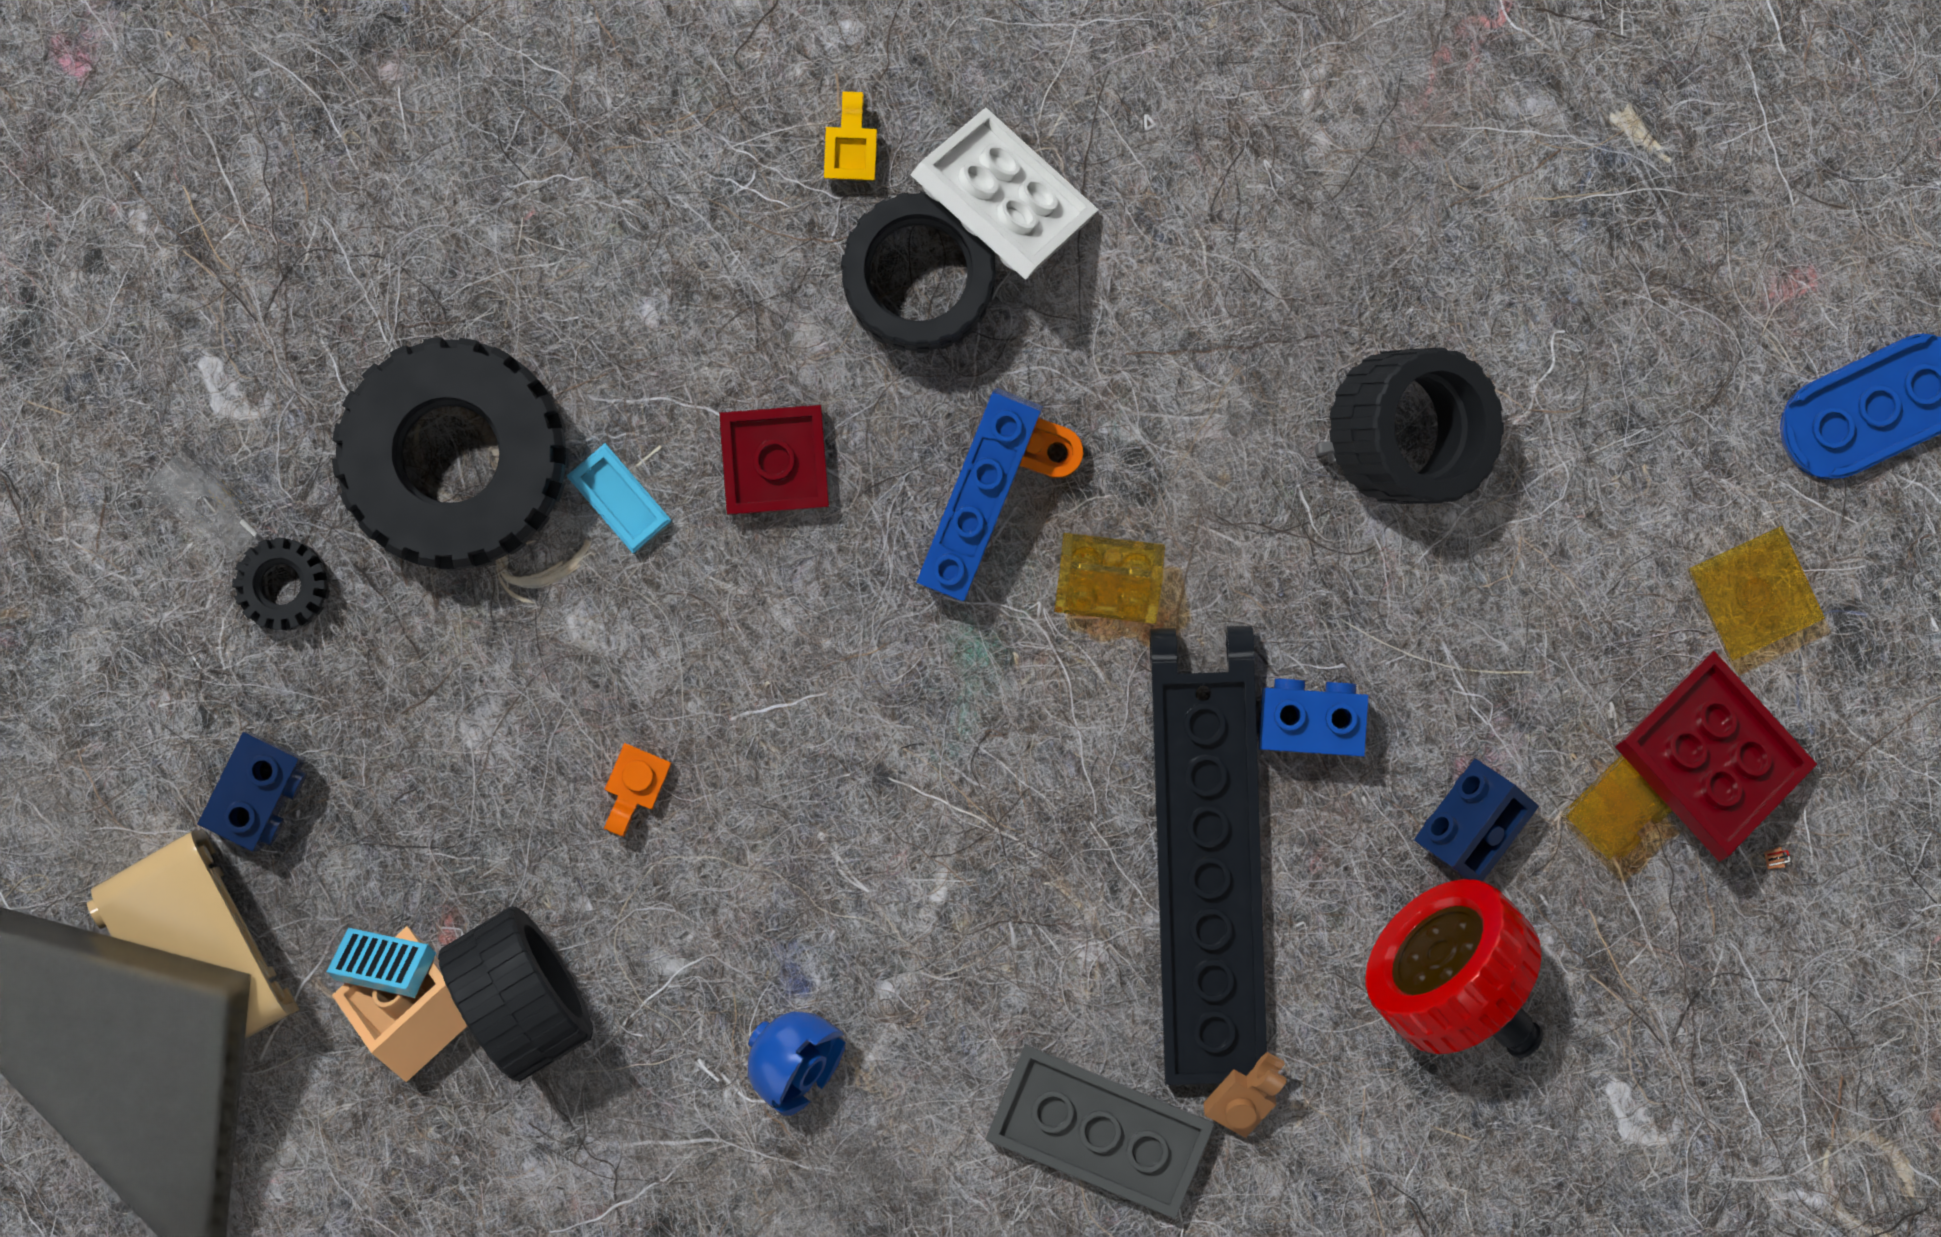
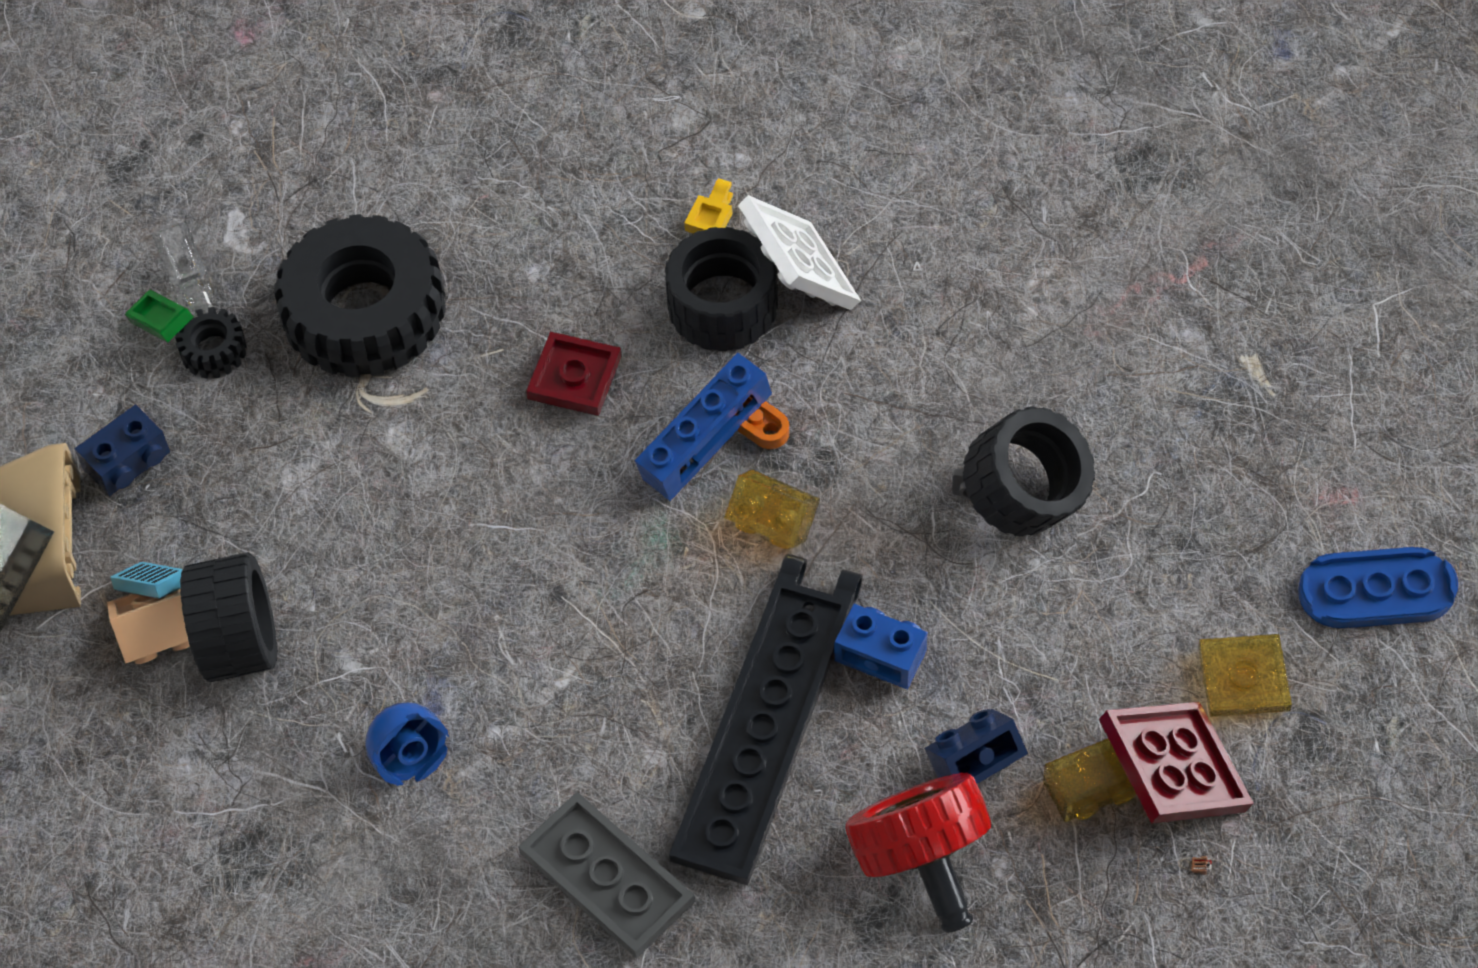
camera: 25 degrees right, 30 degrees down
medium azure tile [567,443,672,554] -> none
orange plate [604,743,672,837] -> none
medium nougat plate [1203,1052,1287,1138] -> none
none -> green tile [124,290,194,343]

